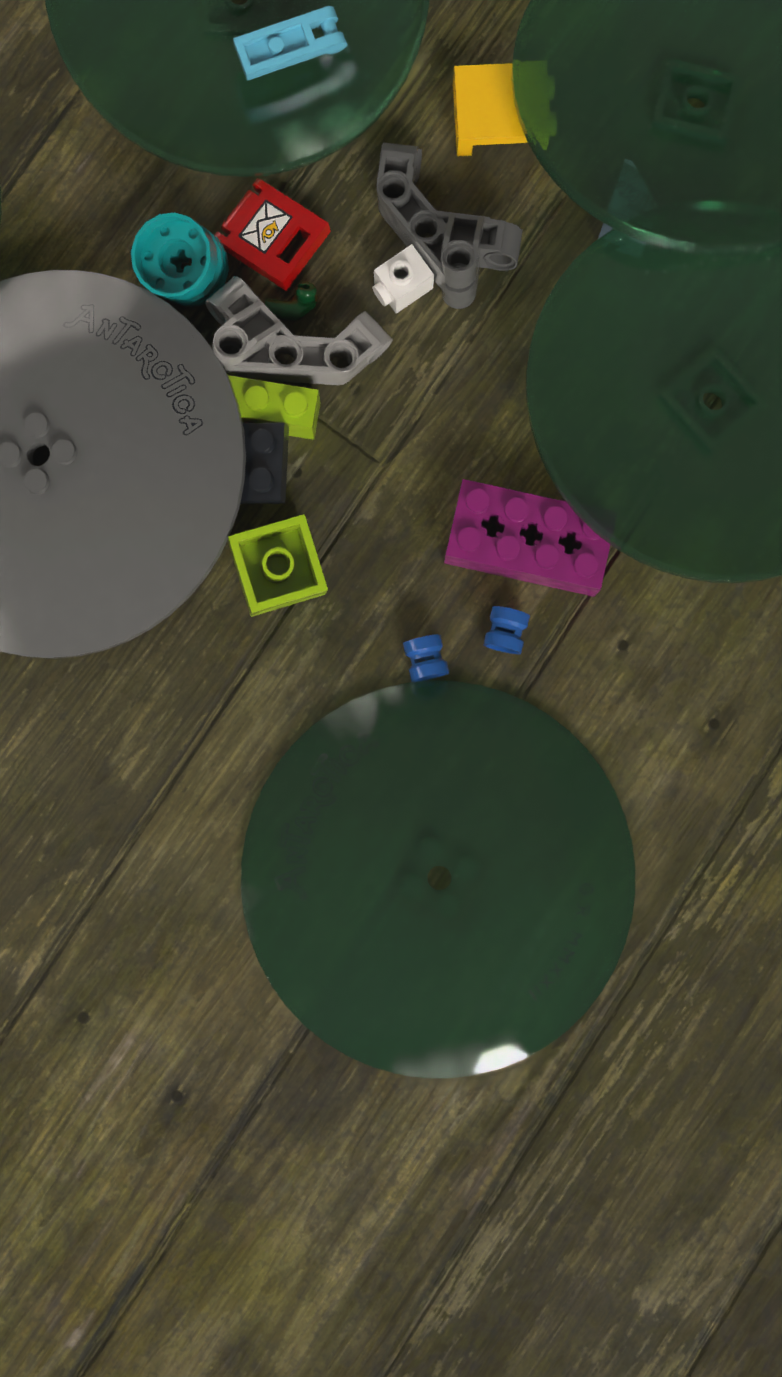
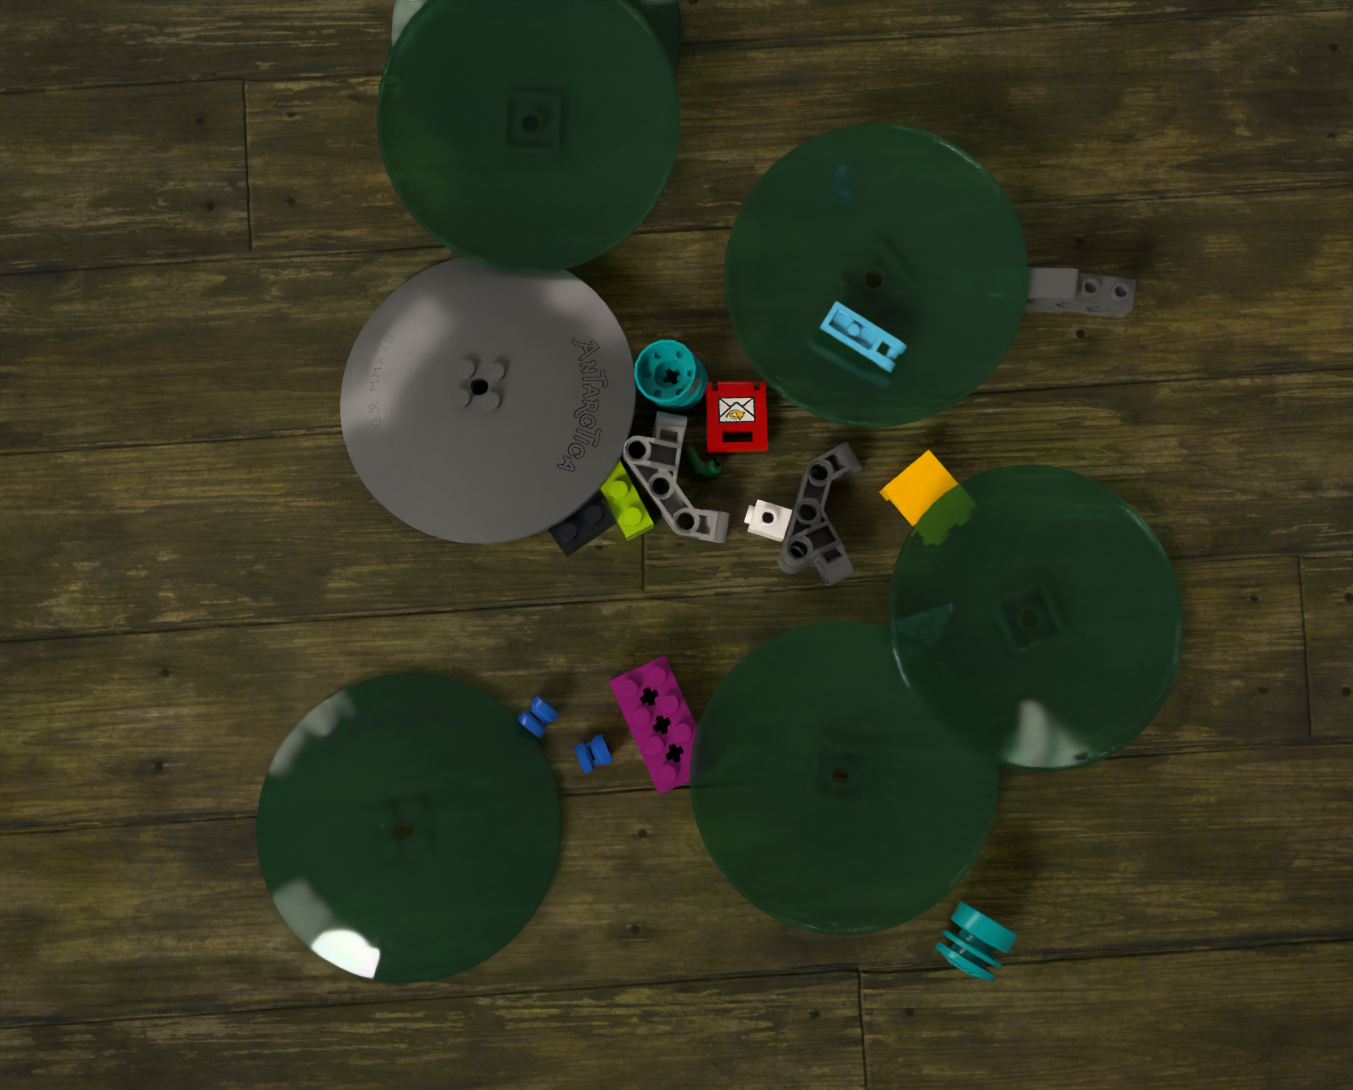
camera: 55 degrees right, 0 degrees up
lime brick [228,514,328,617] -> none

